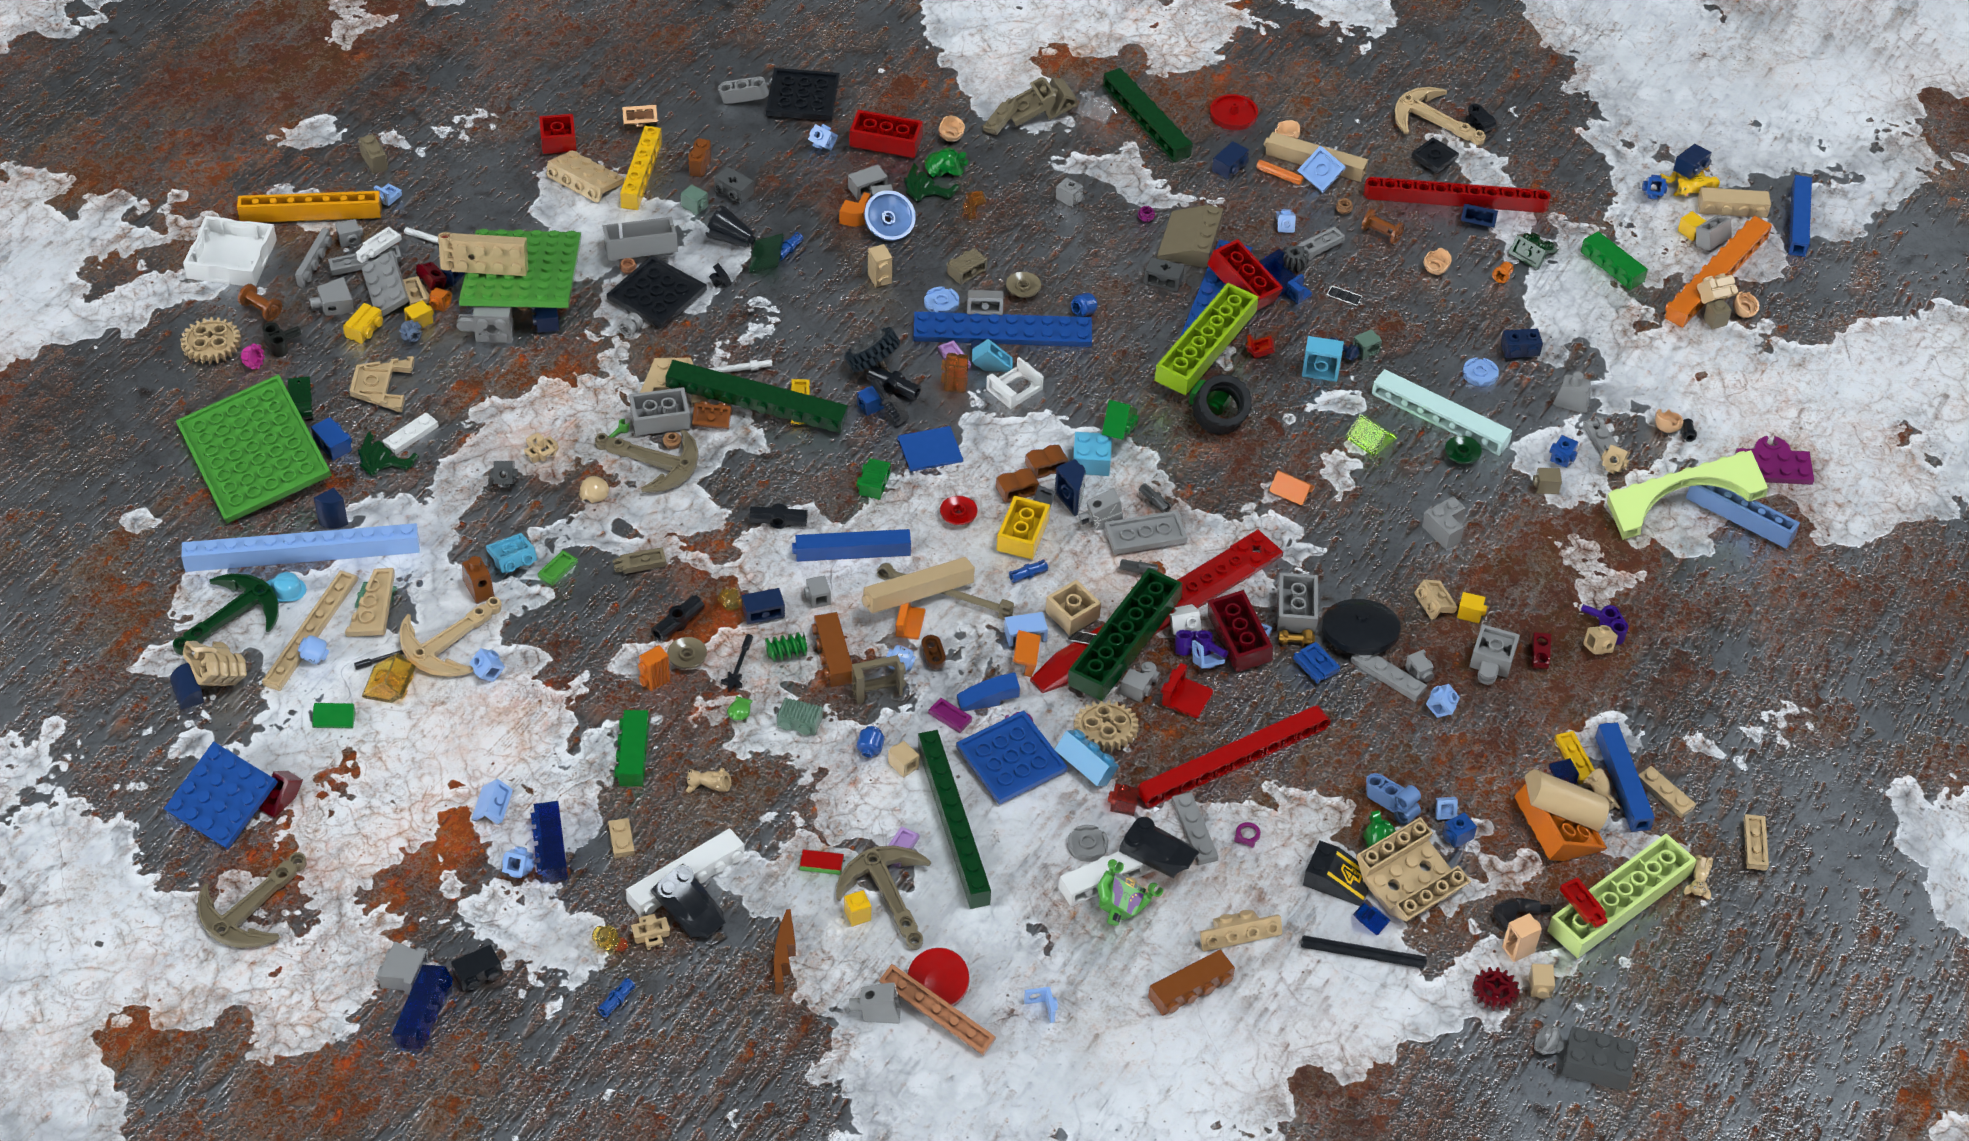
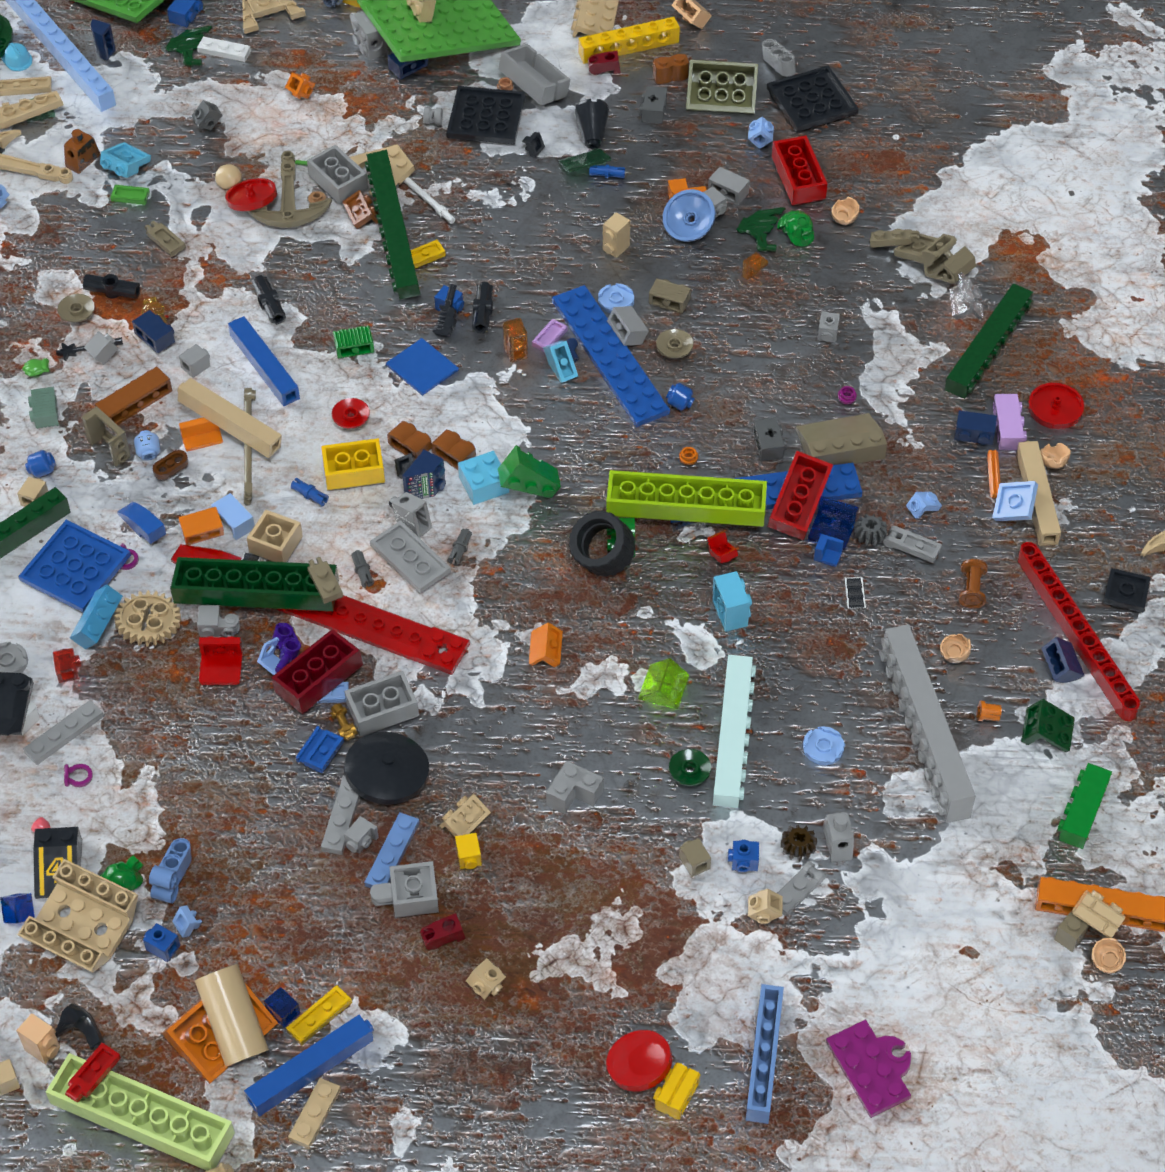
camera: 65 degrees right, 5 degrees up
tan piece [524,432,559,463] -> none
orange brick [638,645,670,691] -> none
sand green brick [681,184,708,215] -> none
green piece [765,632,807,662] -> none
black wheel [844,327,900,372] -> none
magenta tile [928,698,972,733] -> none
white panel [986,357,1044,409] -> none
red beam [1136,705,1331,808] -> none
white brick [1169,604,1201,635] -> none
dark blue bar [1330,337,1360,361] -> none
medium nougat plate [1336,198,1353,214] -> none
sand green brick [1353,329,1382,360] -> none
light blue brick [1426,684,1460,718] -> none
dark blue brick [1501,328,1543,358] -> none
dark purple beam [1581,604,1629,645] -> none
tan animal [1583,768,1620,810] -> none
yellowish green arch [1607,450,1768,540] -> none
light nougat hair [1655,409,1683,433] -> none
black pin [1682,418,1697,442] -> none
none -> coral hinge [31,817,50,832]
none -> light grey brick [84,331,119,365]
none -> red piece [225,178,277,211]
none -> orange brick [285,72,316,99]
none -> dark tan hinge [307,557,343,604]
none -> medium blue plate [364,812,419,888]
none -> dark red leg [588,50,621,75]
none -> red piece [606,1030,673,1092]
none -> yellow brick [653,1062,701,1120]
none -> orange plate [679,447,698,465]
none -> olive slope [686,60,758,114]
none -> dark brown gear [780,824,817,862]
none -> light grey brick [880,624,976,823]
none -> lavender brick [992,394,1027,450]

